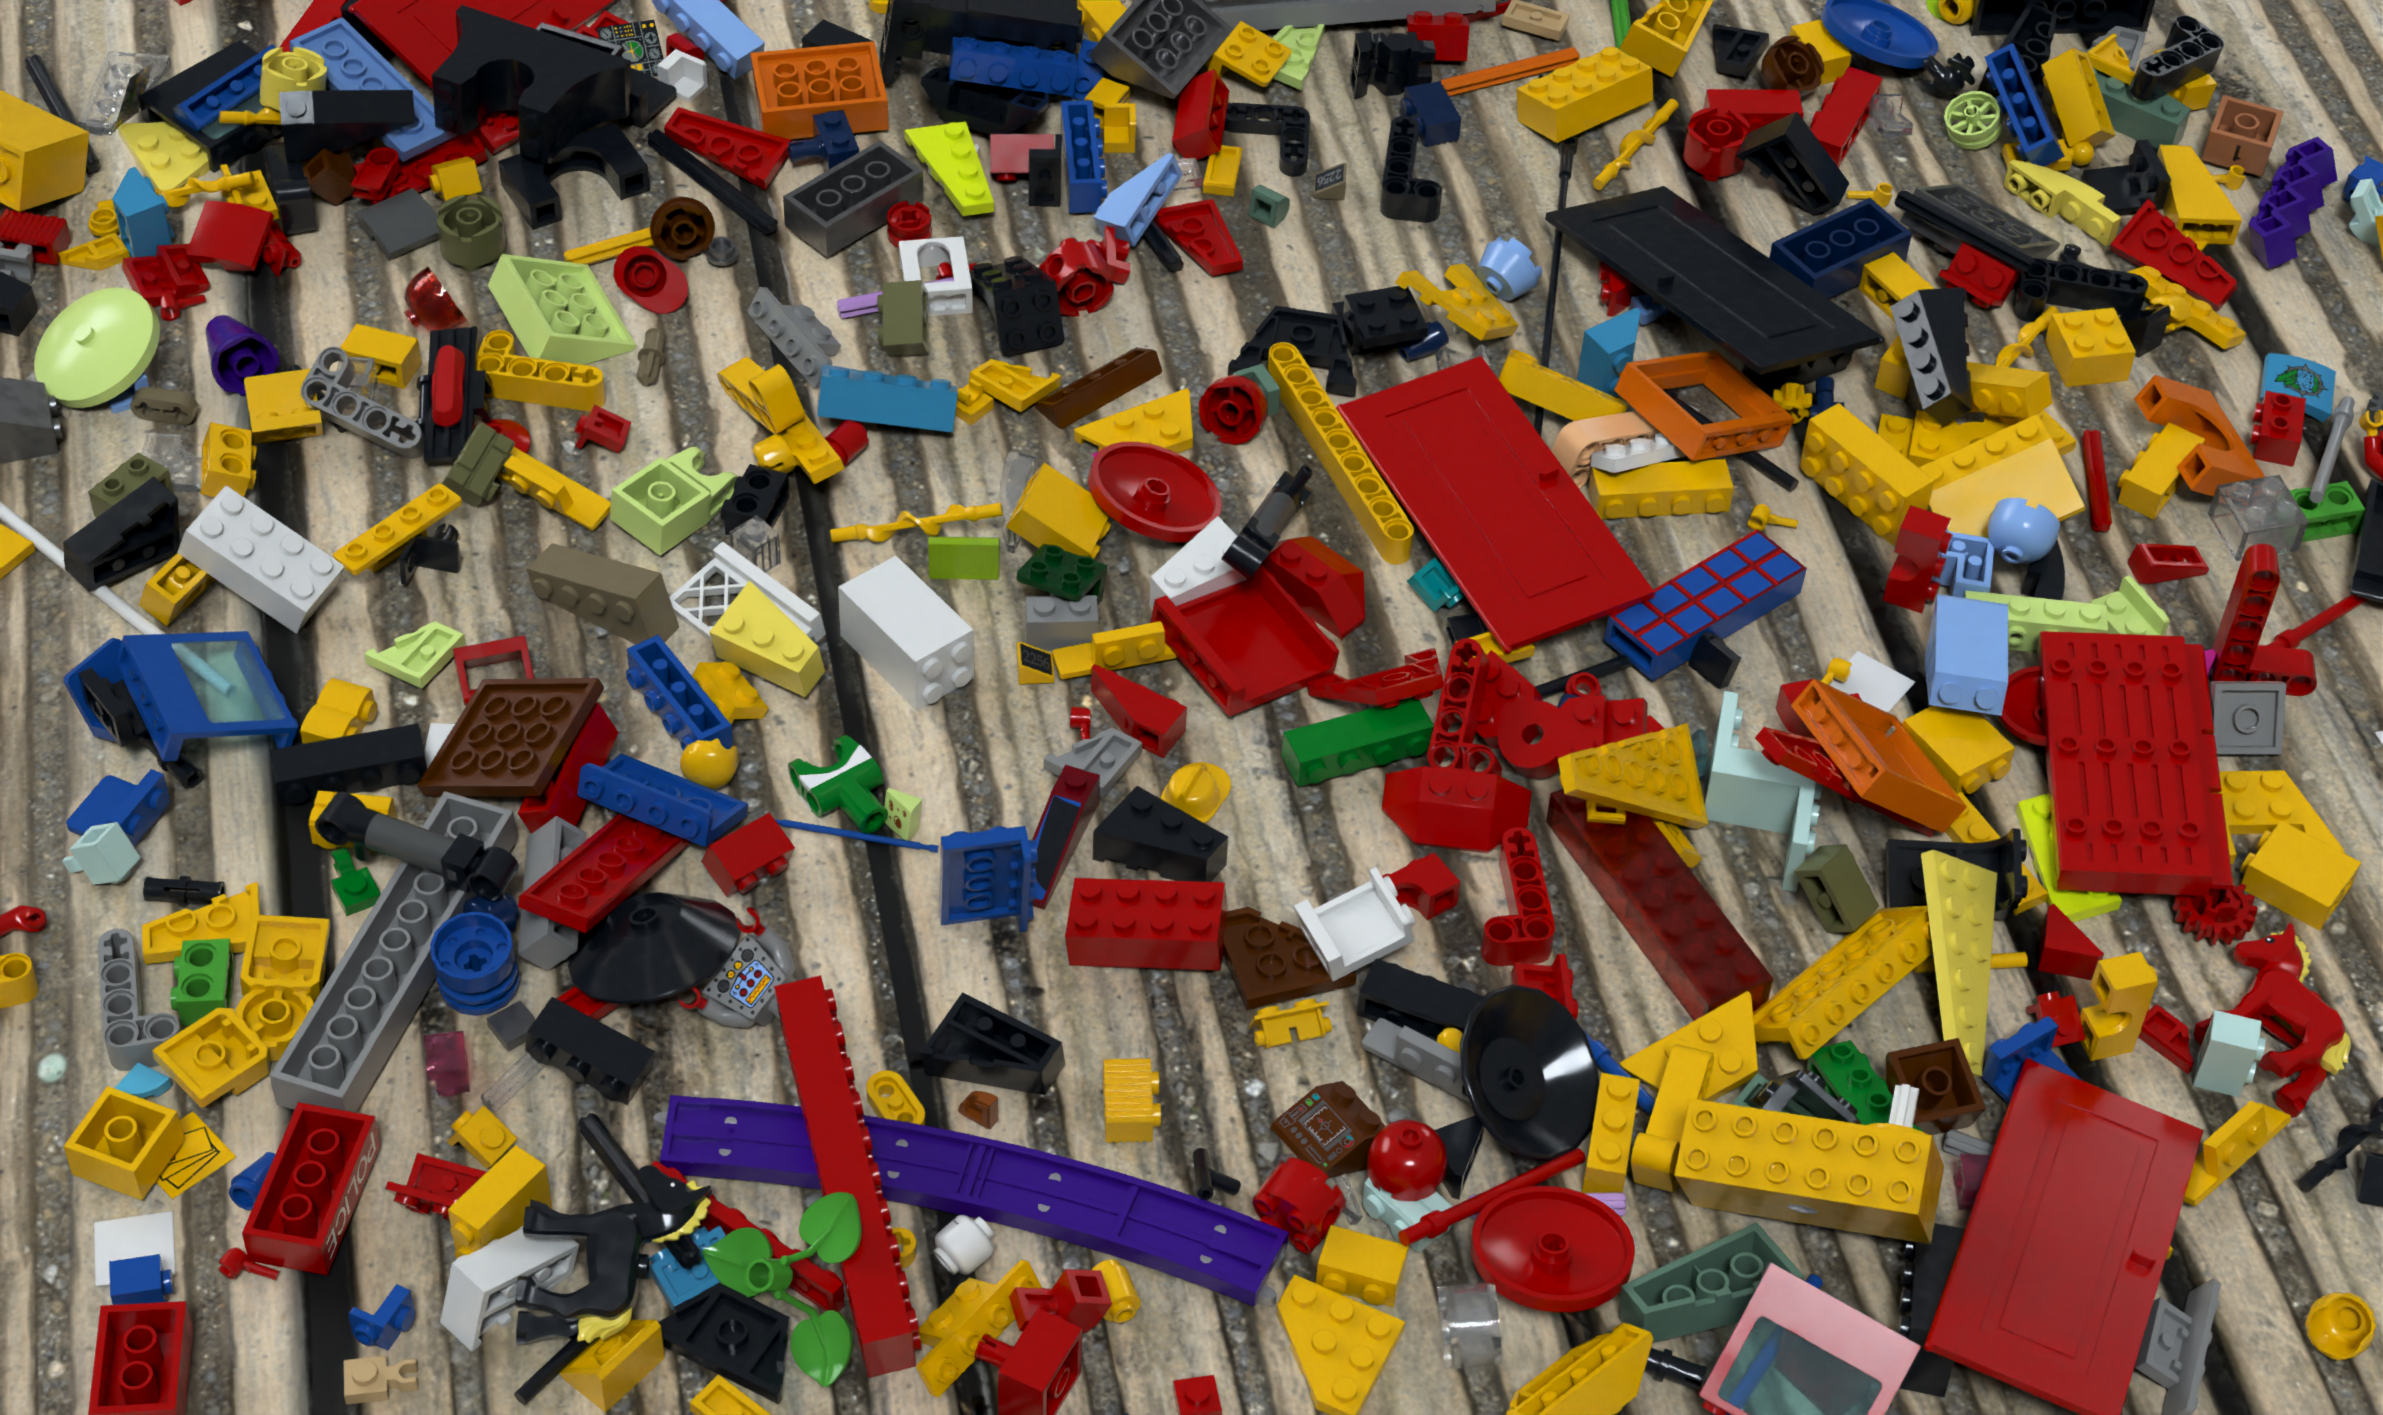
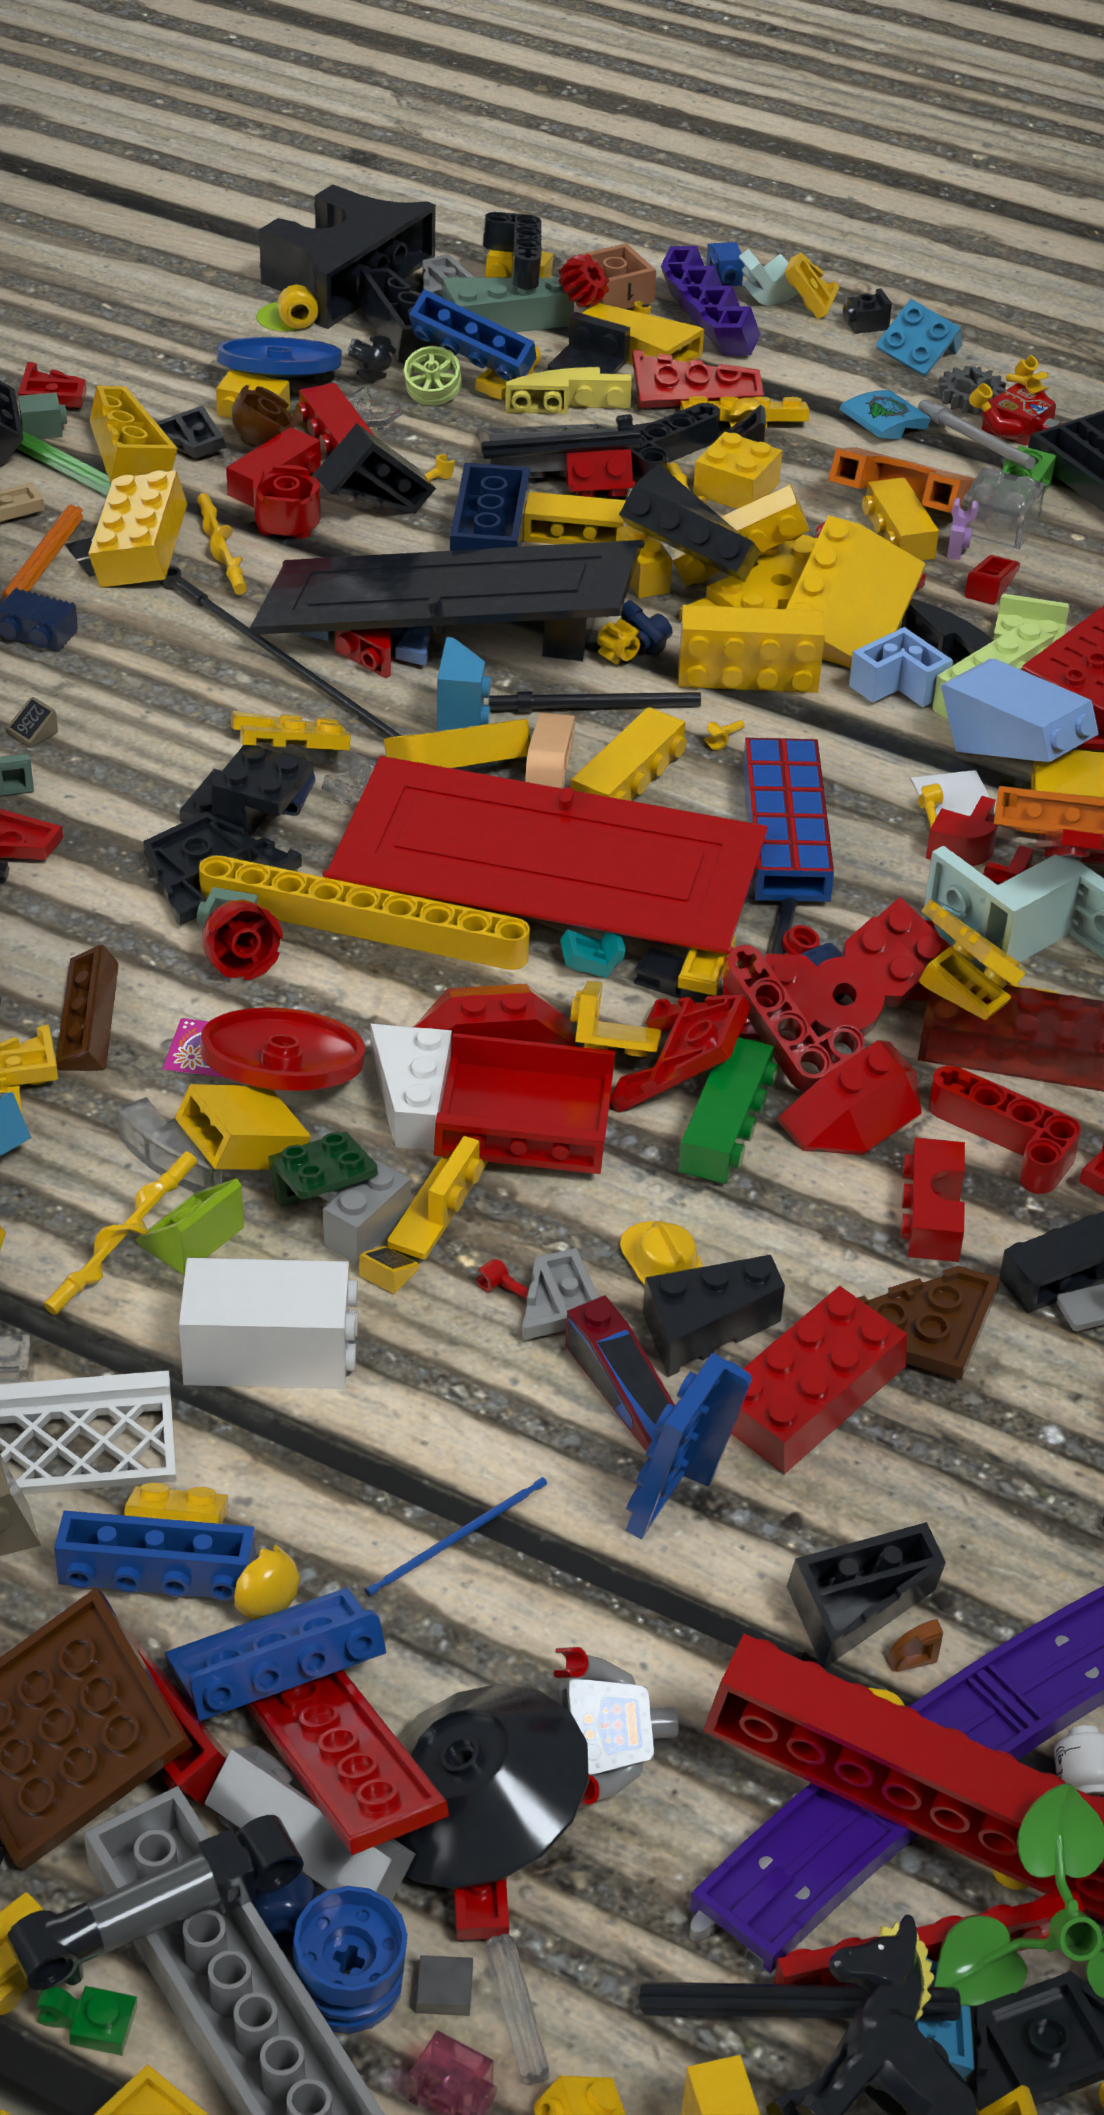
camera: 50 degrees left, 5 degrees down
black brick [525,997,655,1105] -> none
red brick [701,812,795,897] -> none
light yellow wedge [709,580,825,698] -> none
green connector [788,735,888,834] -> none
yellowish green slope [884,788,922,841] -> none
yellow wing [1074,388,1193,453] -> none
red slope [1091,664,1187,758] -> none
yellow brick [1103,1058,1161,1143] -> none
black piece [1221,466,1313,580] -> none
yellow hinge [1248,999,1332,1049] -> none
white panel [1294,867,1415,981] -> none
black beam [1380,116,1442,223] -> none
light blue cone [1477,236,1542,301] -> none
white plate [1591,433,1686,473] -> none
orange window [1614,350,1795,461] -> none
black tile [1689,632,1741,689] -> none
red arch [1882,505,1953,614] -> none
light blue cylinder [1988,498,2060,564] -> none
yellow brick [2041,48,2116,148] -> none
yellow tile [2087,33,2135,85] -> none
red brick [2249,391,2306,467] -> none
none -> red gear [558,254,609,308]
none -> yellow bracket [570,980,661,1057]
none -> lavender plate [947,498,979,560]

